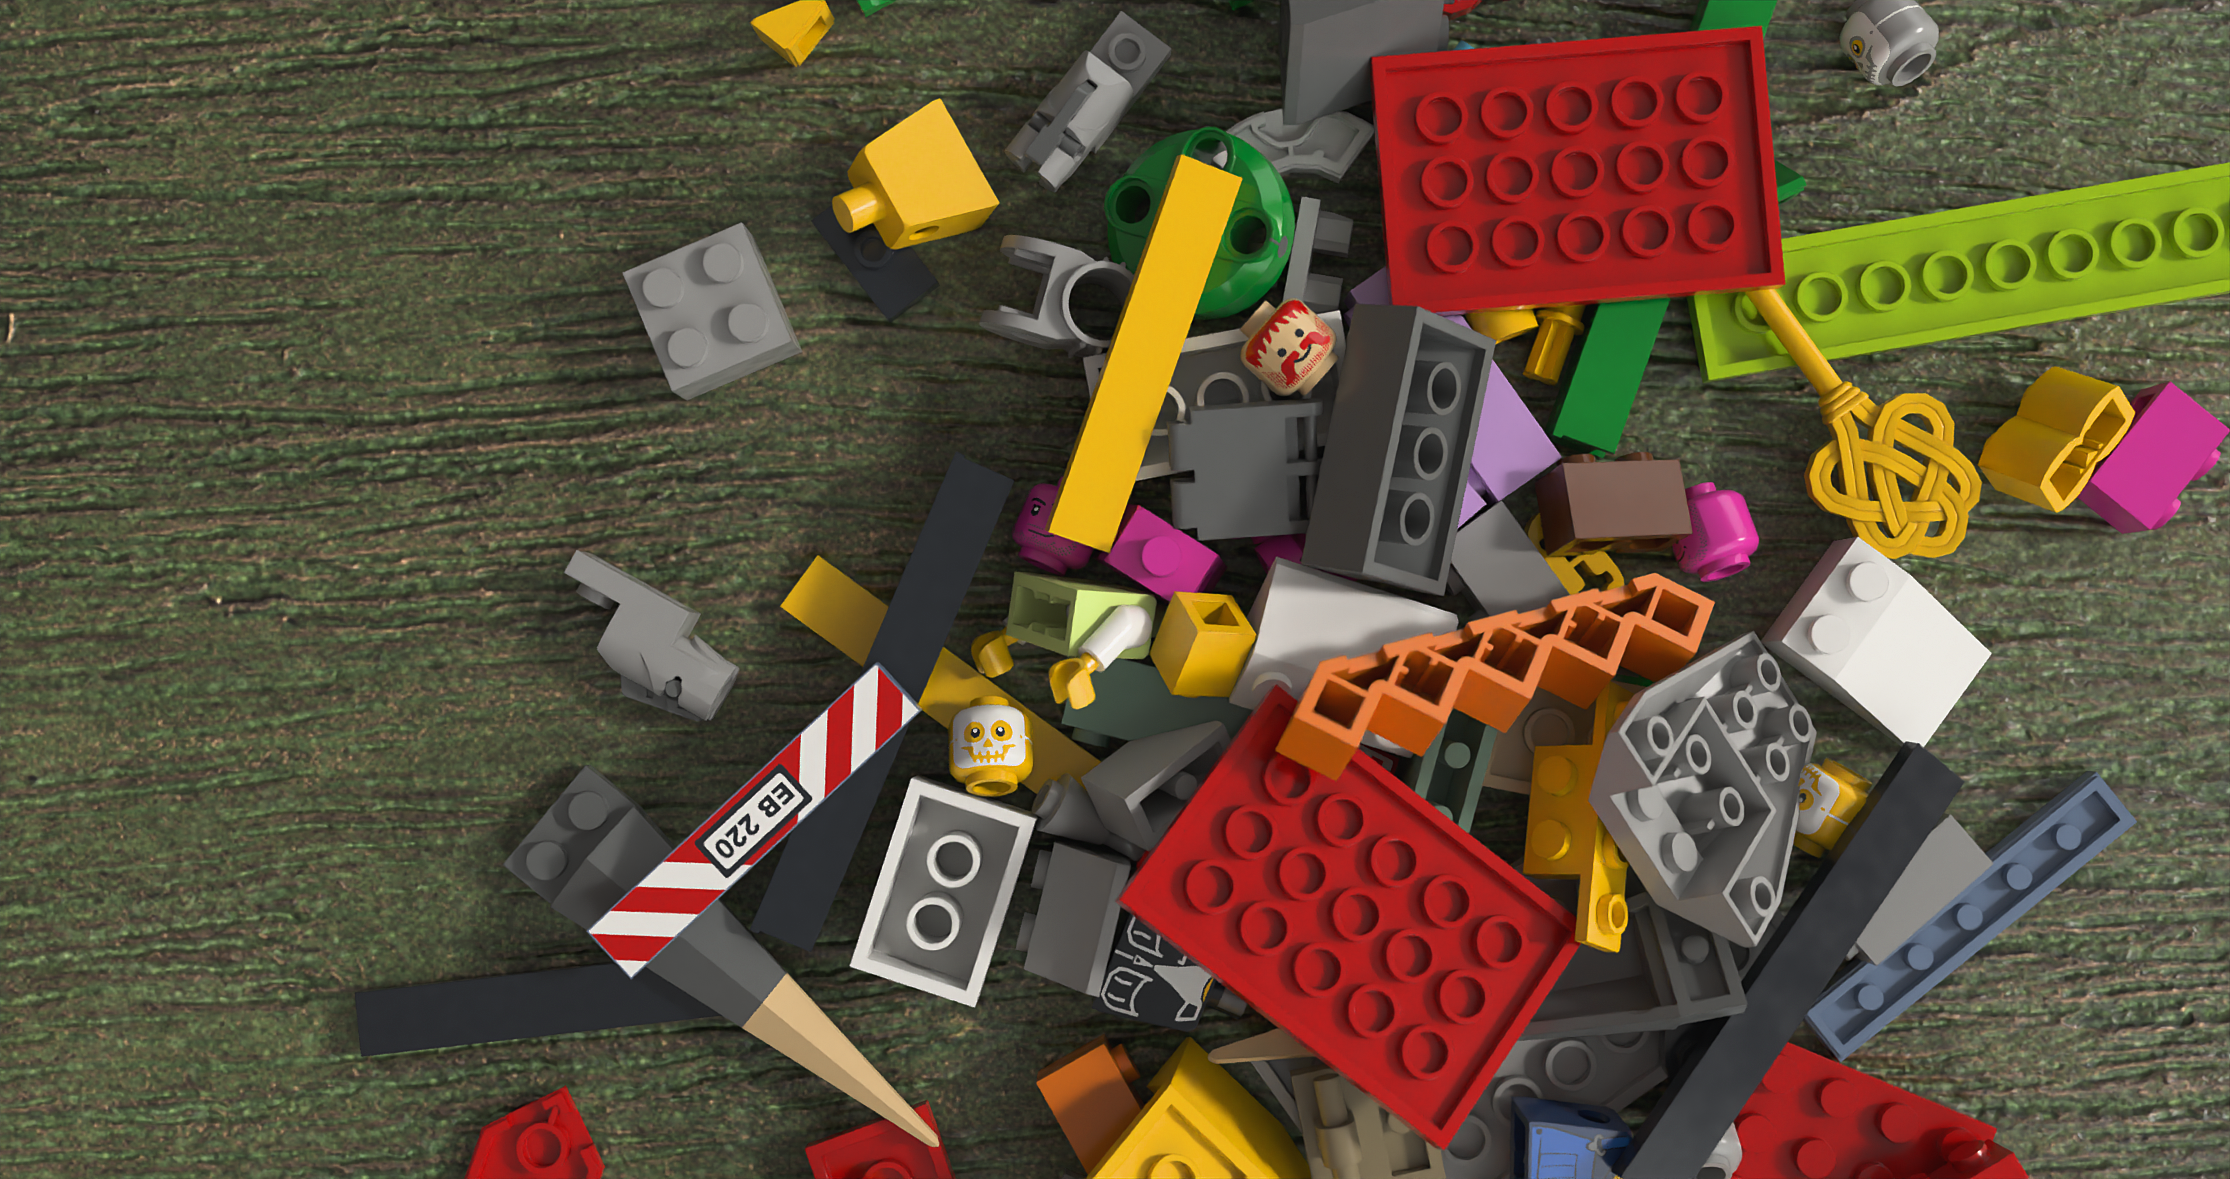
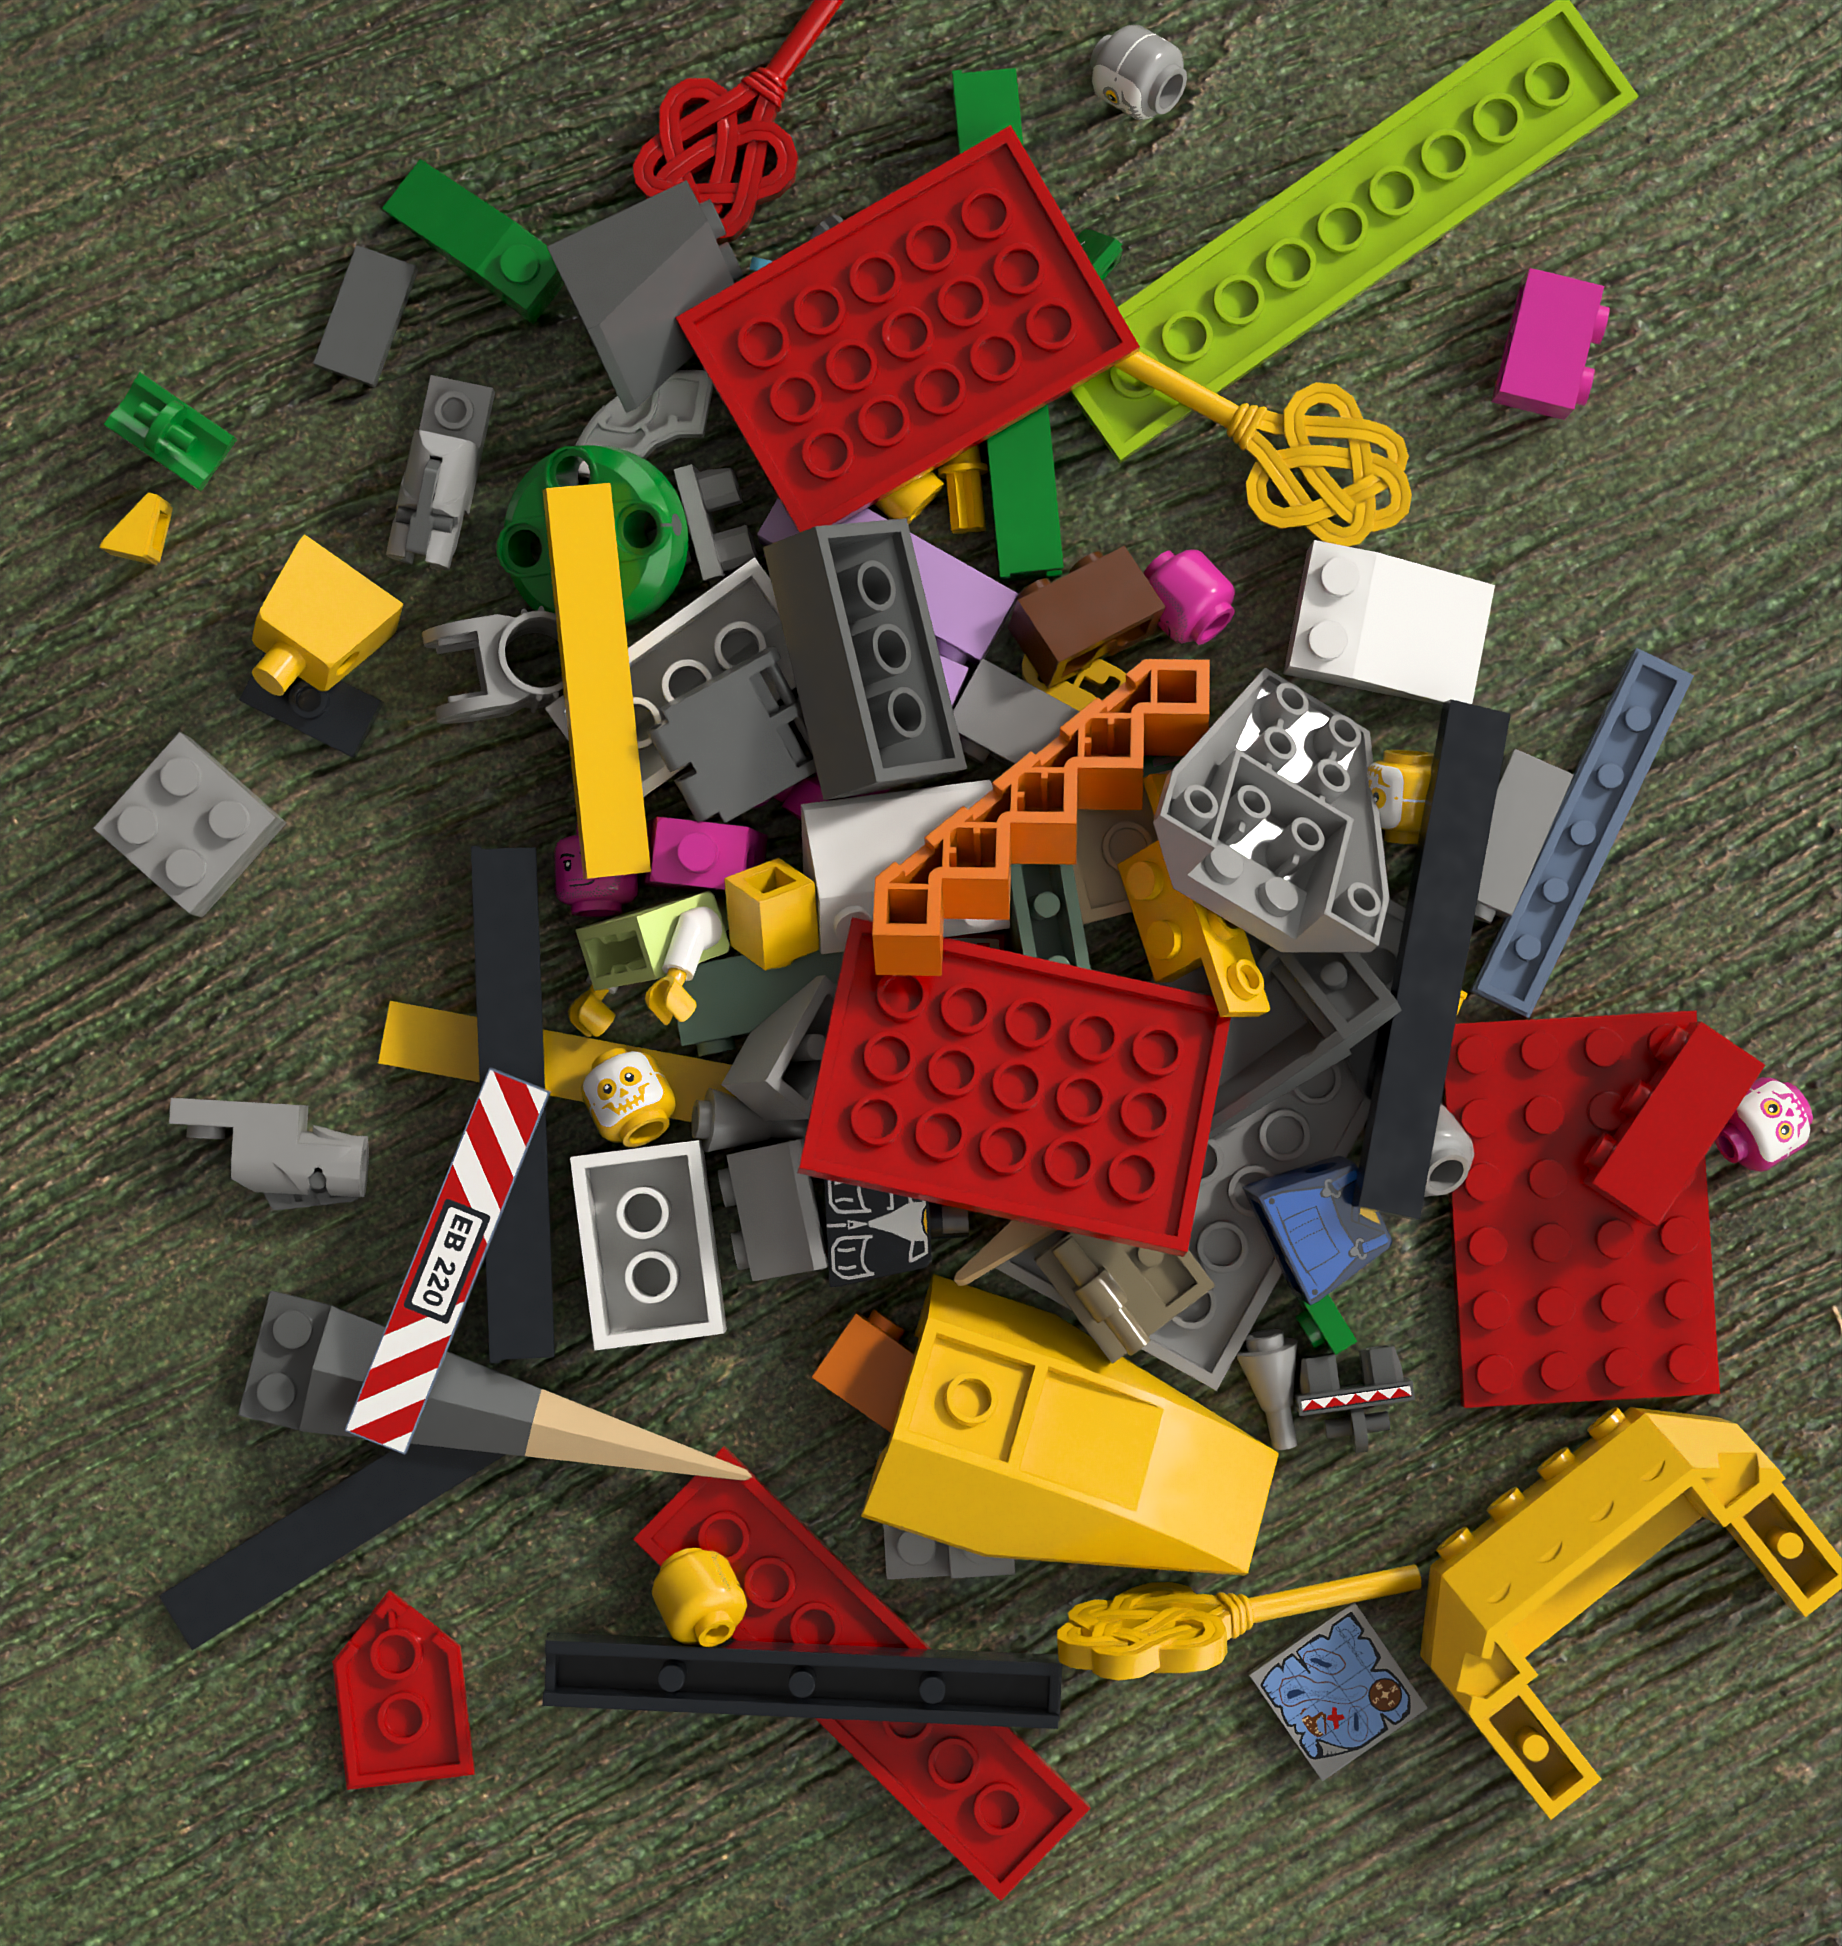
camera: 30 degrees left, 0 degrees up
tan head [1240,298,1339,396] -> none
yellow brick [1978,366,2135,513] -> none

